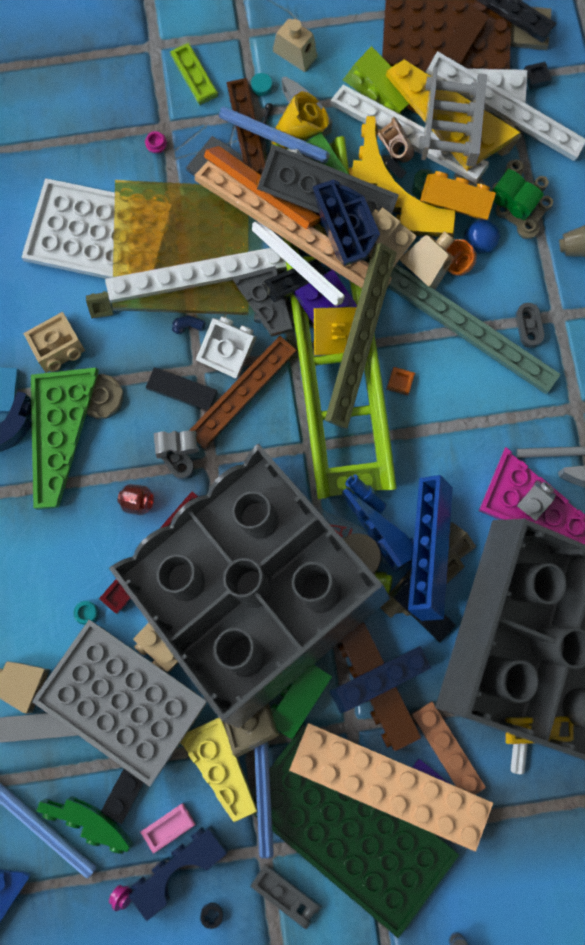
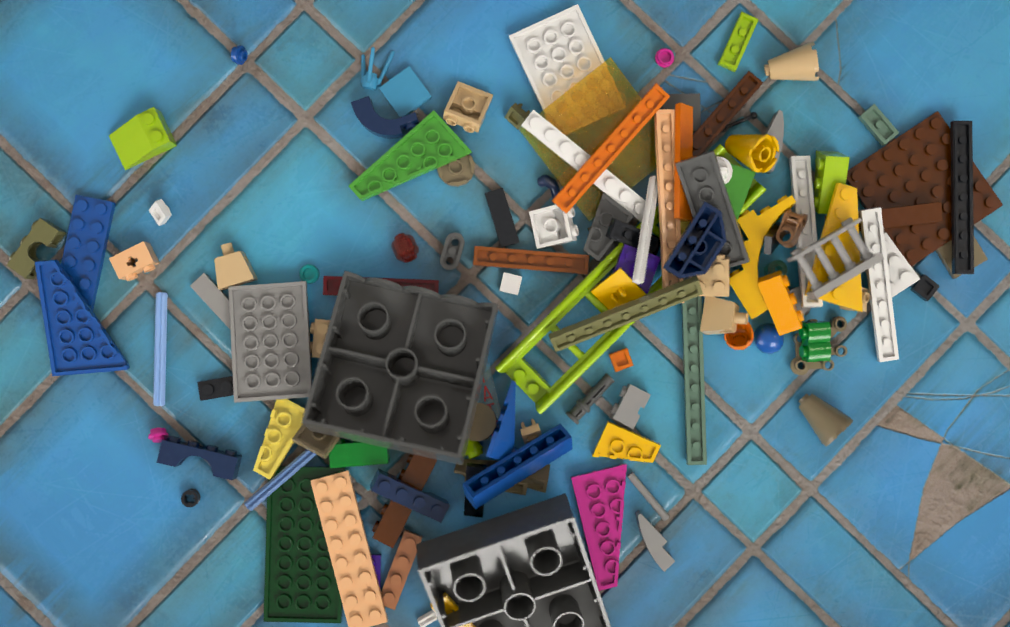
camera: 45 degrees right, 10 degrees up
green slope [36,796,133,854] -> none
bright pink tile [141,803,196,854] -> none
light grey leg [154,431,199,459] -> none
medium blue axle [219,107,330,164] -> none
dark grey plate [250,863,322,929] -> none
teal tile [251,73,272,96] -> none
tan torso [273,19,317,72] -> none
blue pin [345,474,386,513] -> none
dark grey plate [516,303,544,348] -> none
light grey bracket [517,480,556,521] -> none
none -> white tile [499,272,522,295]
none -> tan tile [520,419,542,444]
none -> orange tile [551,83,670,214]
none -> dark grey pin [565,373,615,425]
none -> yellow wing [592,421,661,463]
none -> light grey brick [610,383,651,429]
none -> tan cone [764,42,819,81]
none -> sand green plate [858,104,899,146]

